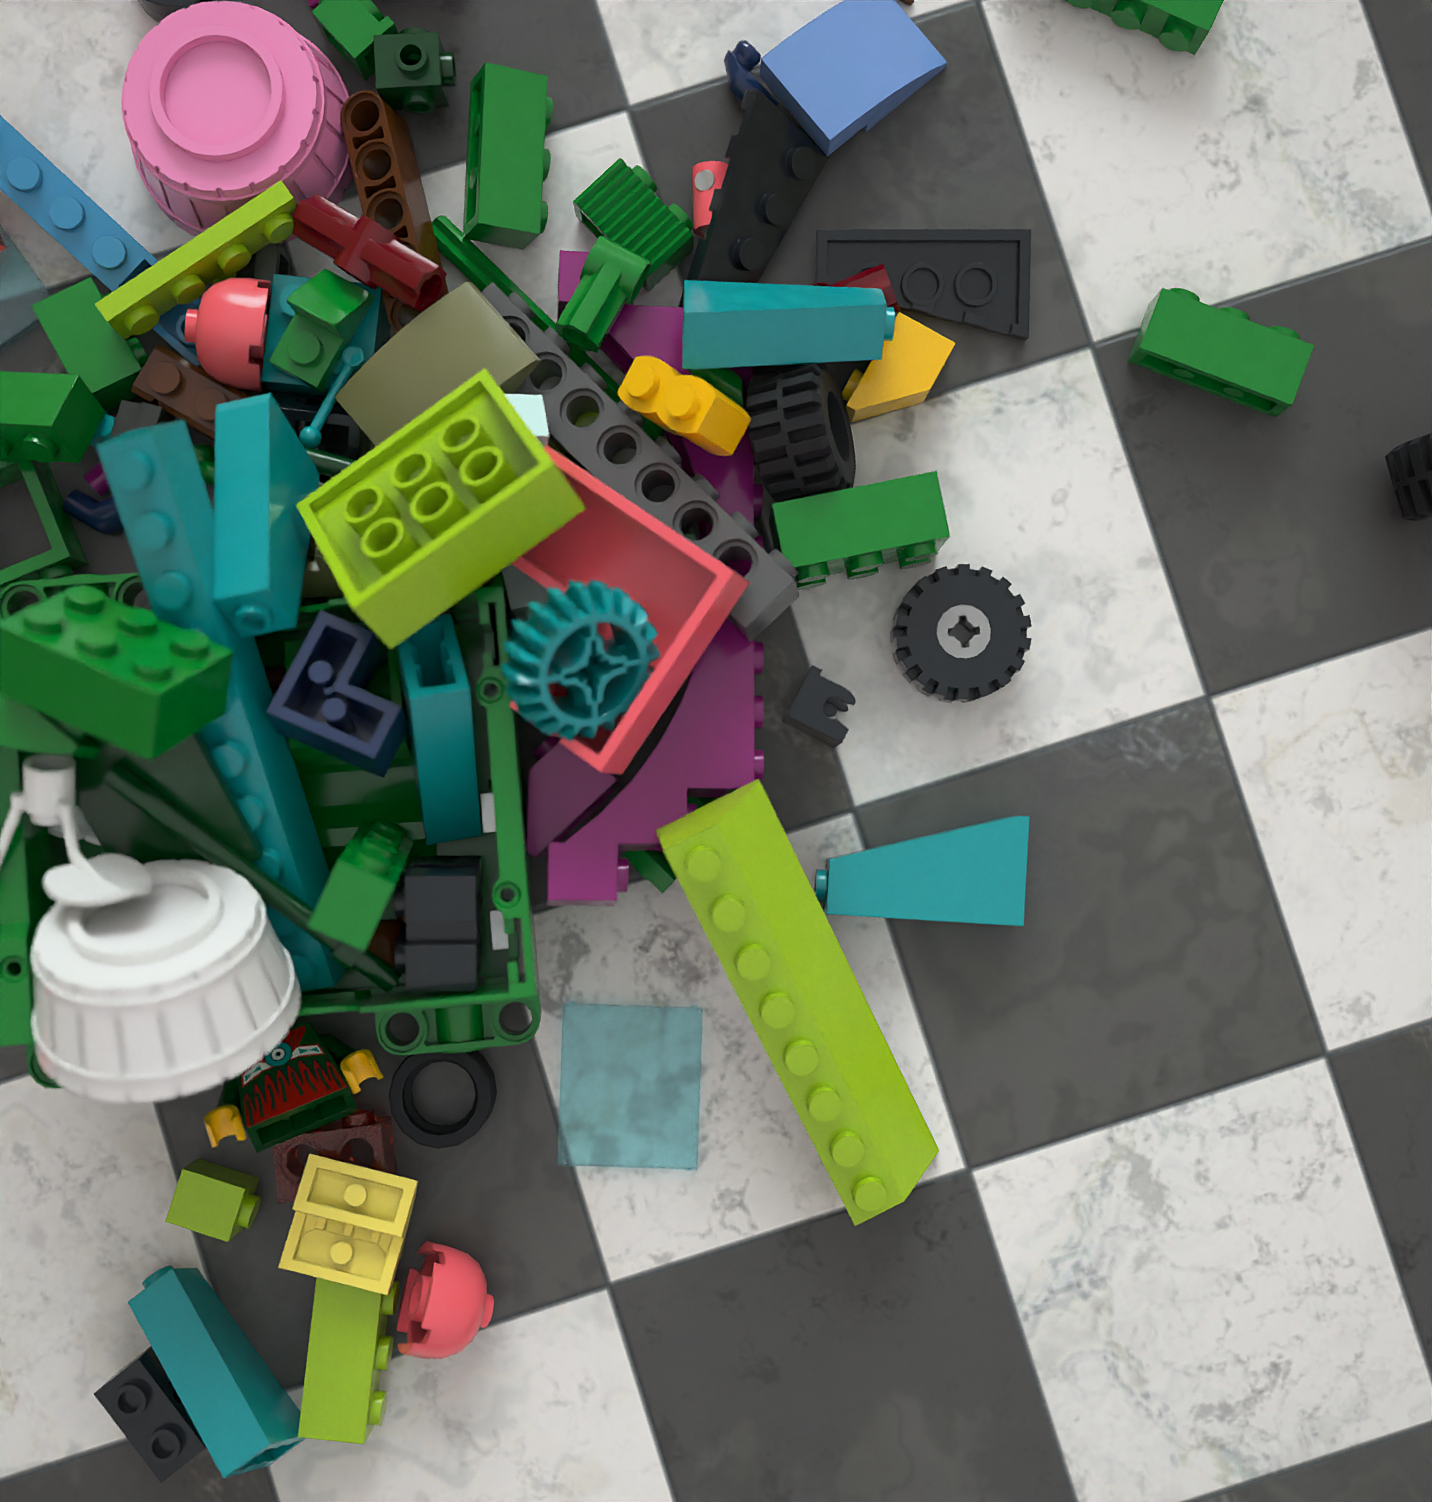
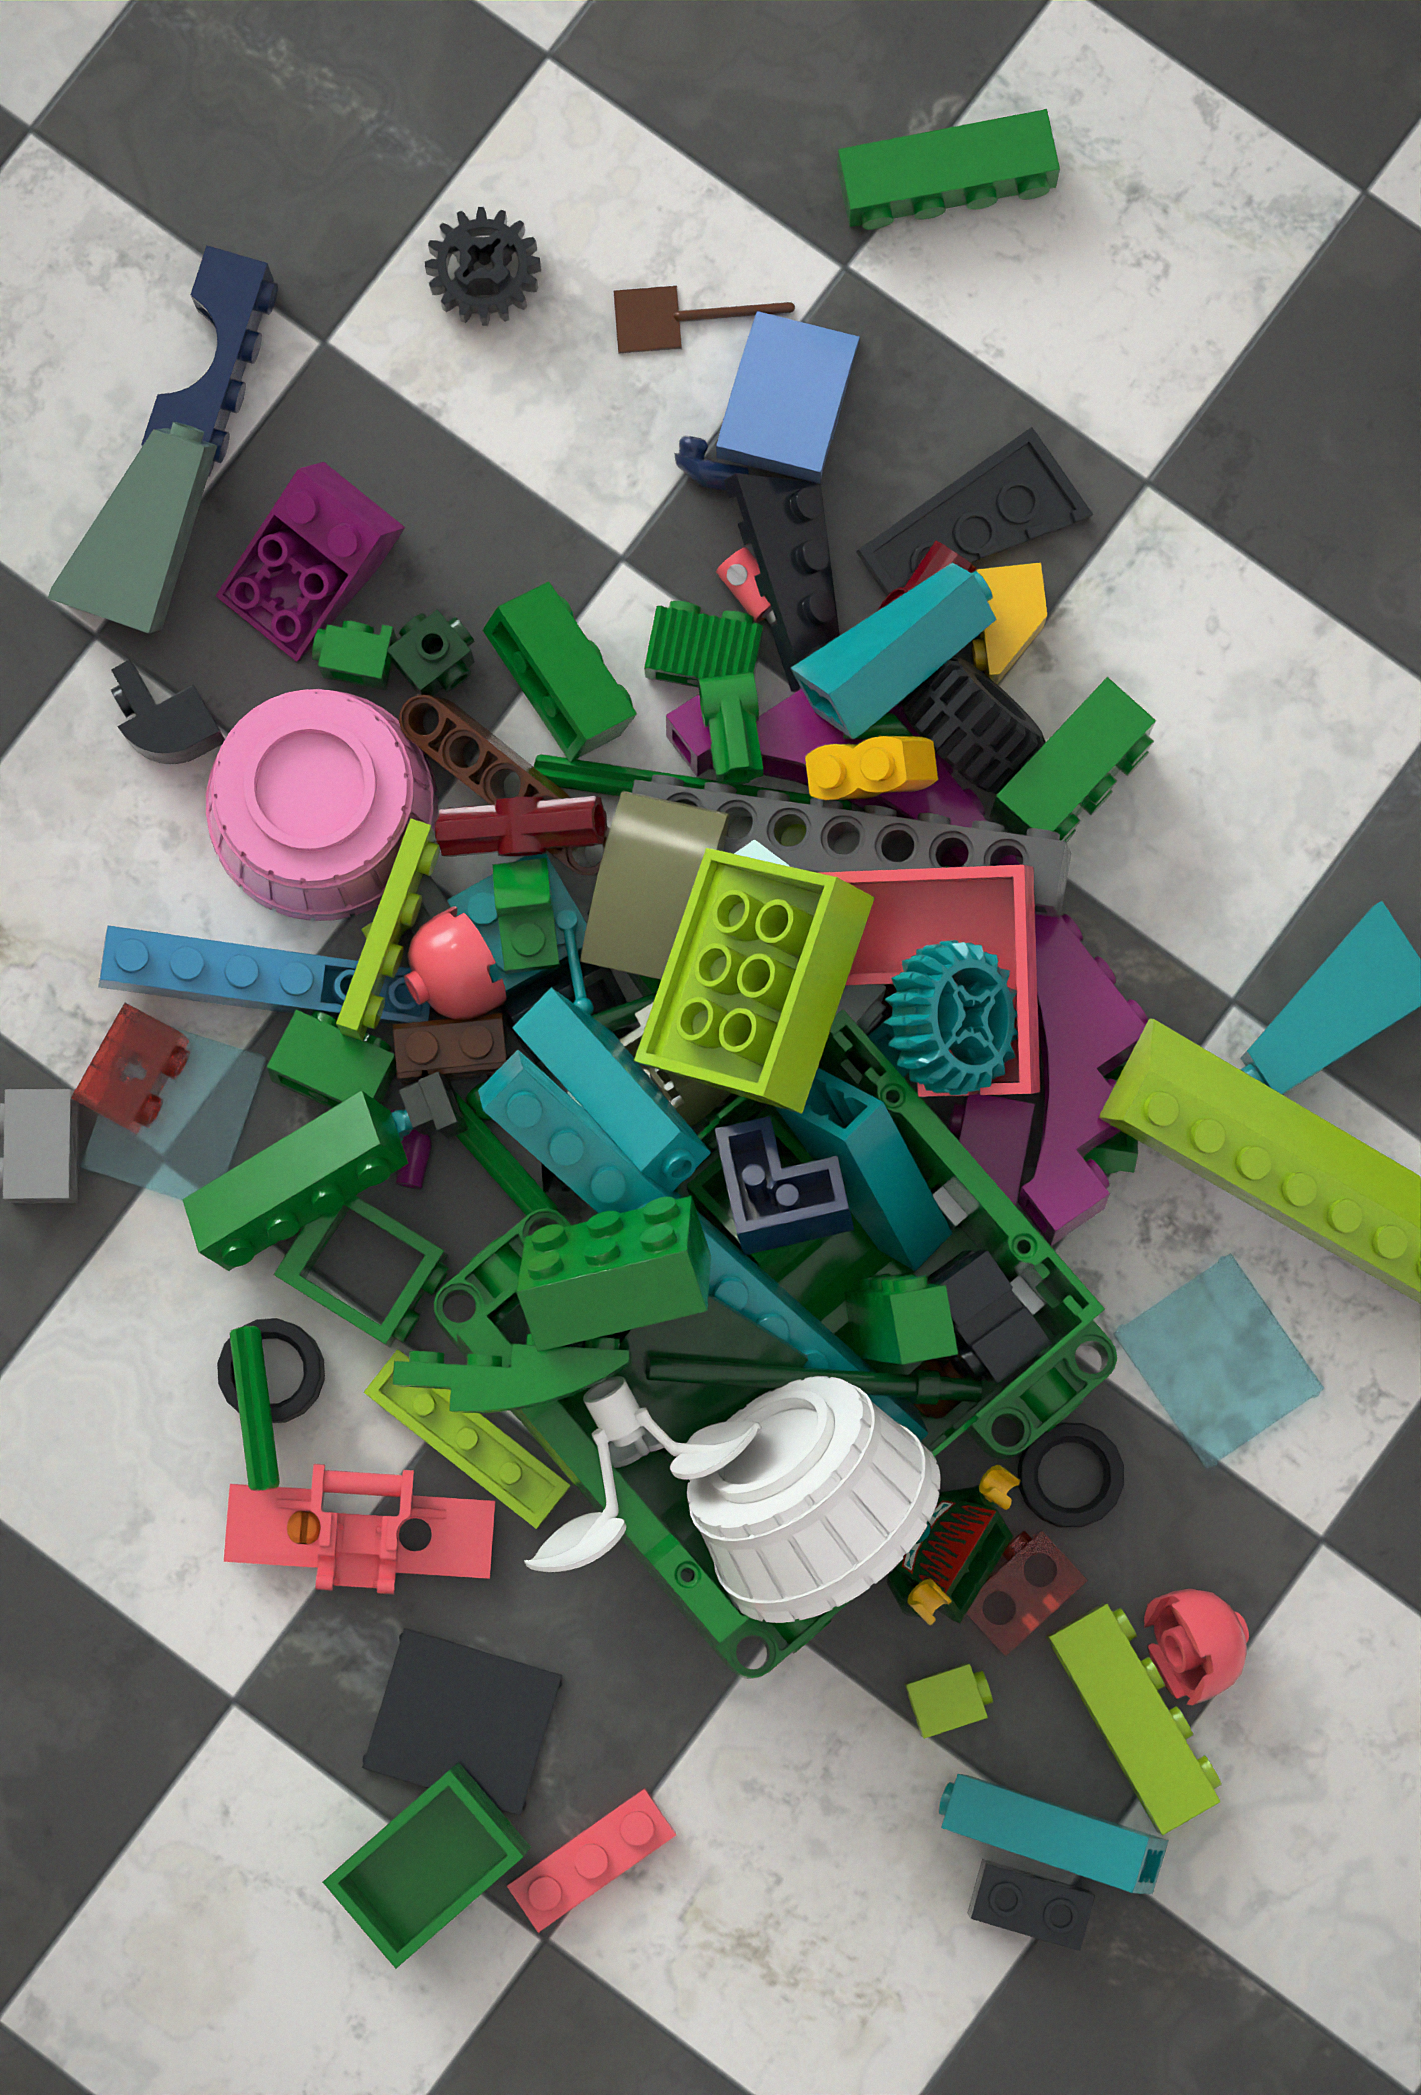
camera: 30 degrees left, 5 degrees down
dark blue arm [63,489,124,534] -> none
light yellow slope [278,1154,418,1296] -> none
black hinge [782,665,856,748] -> none
black wheel [890,564,1032,703] -> none
green brick [1127,288,1314,418] -> none

